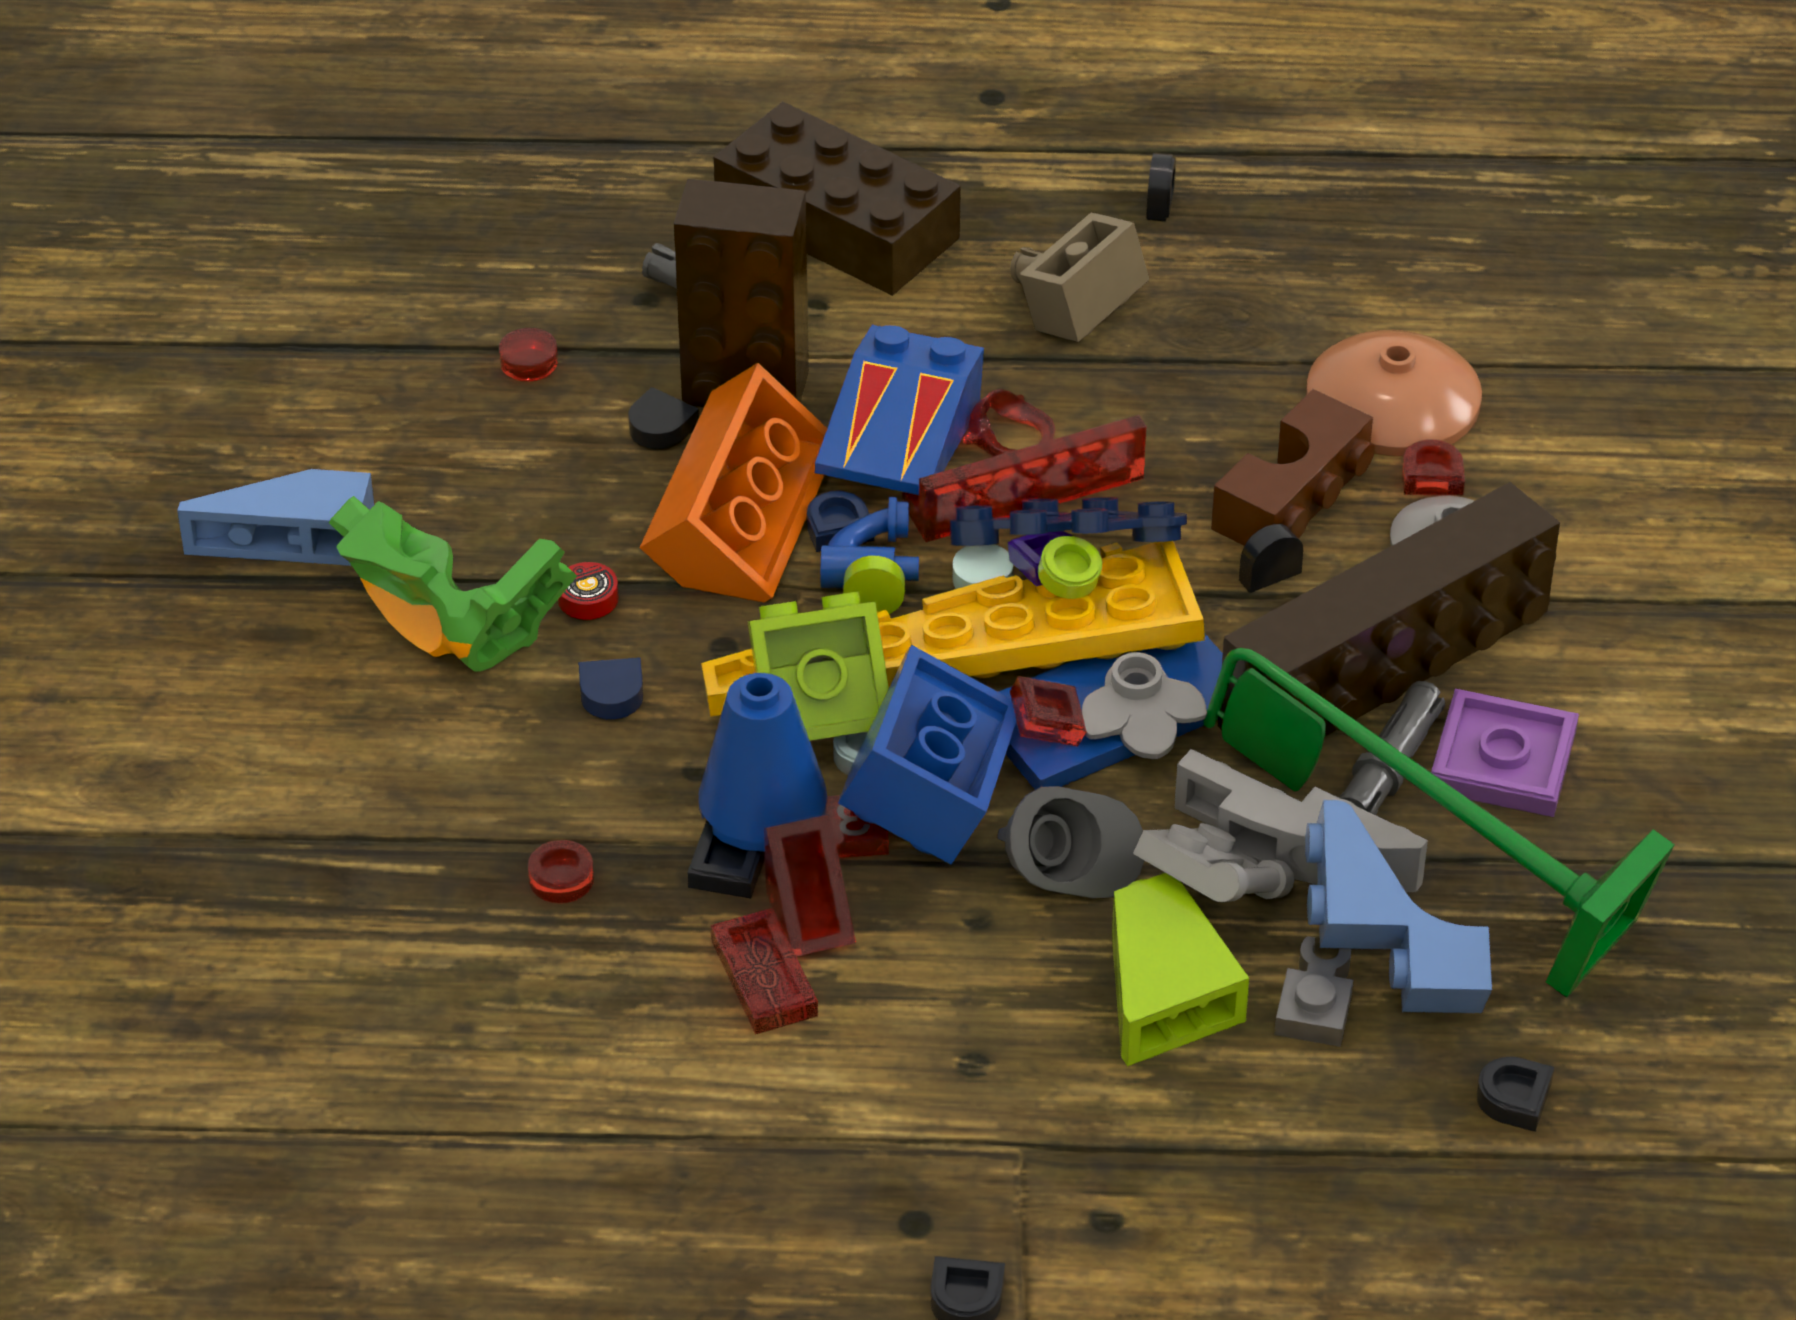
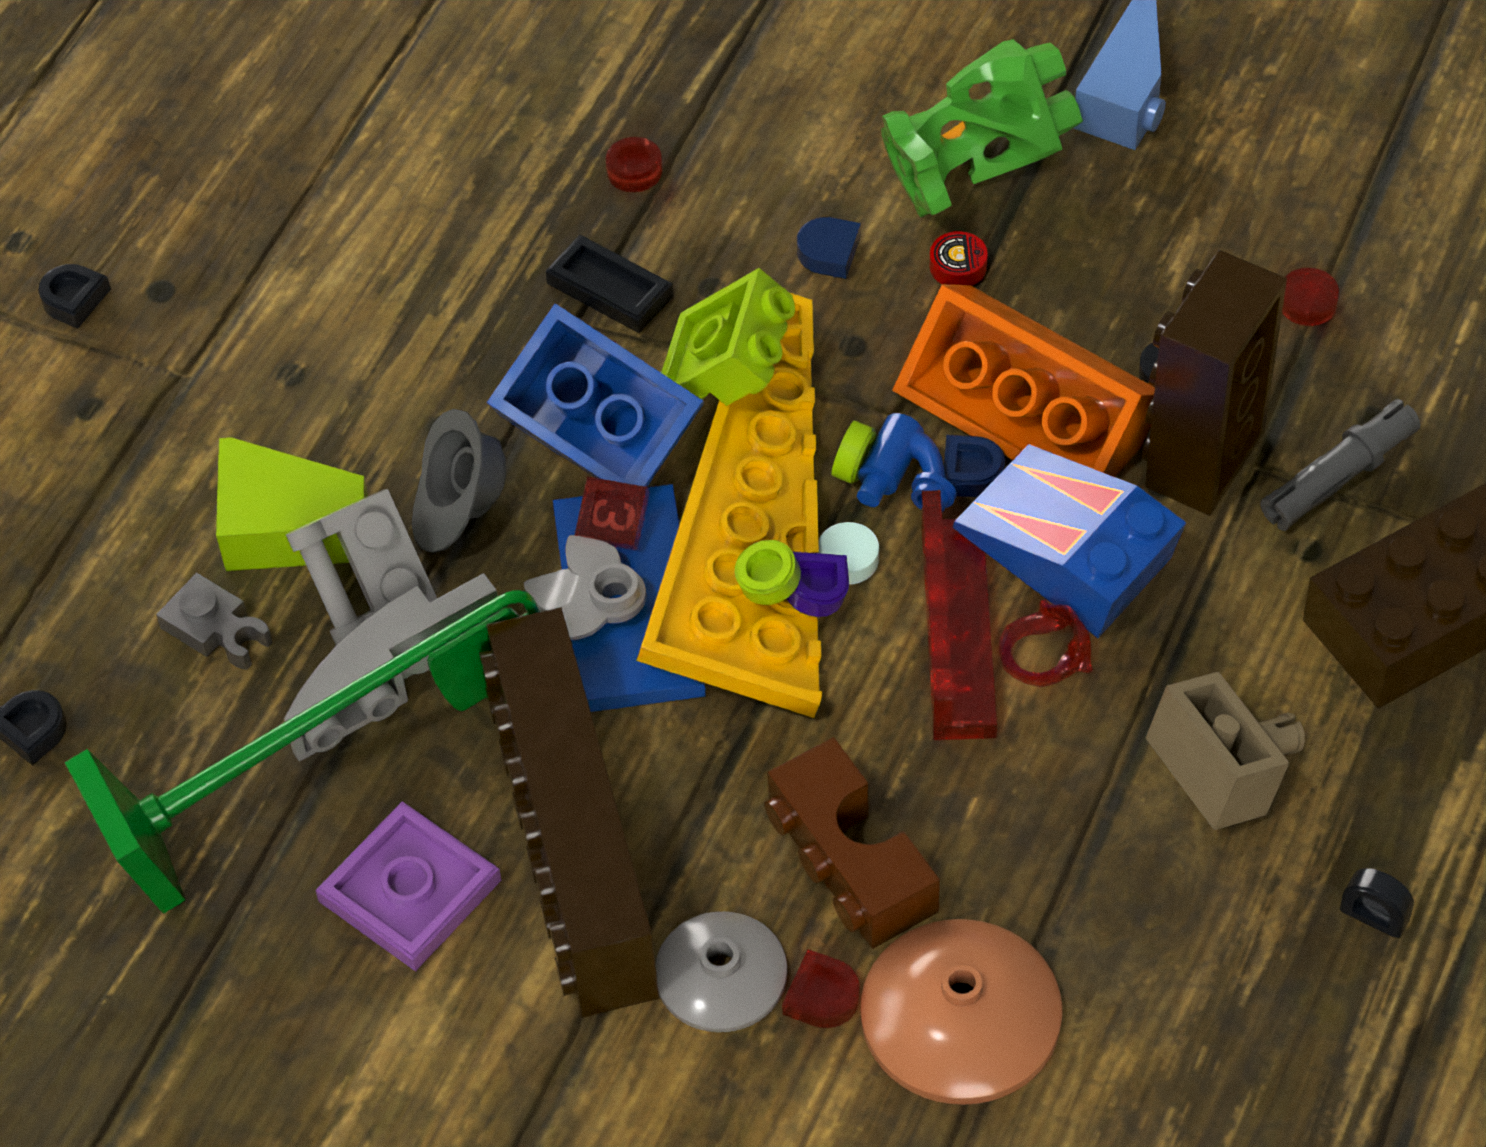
camera: 115 degrees right, 10 degrees up
blue cone [699,673,827,852] -> none
clear red tile [711,908,818,1034] -> none
clear red slope [764,814,856,957] -> none
dark blue plant [950,497,1187,546] -> none
black tile [1239,524,1304,593] -> none
medium blue arch [1305,800,1492,1013] -> none
dark grey pin [1339,681,1445,815] -> none

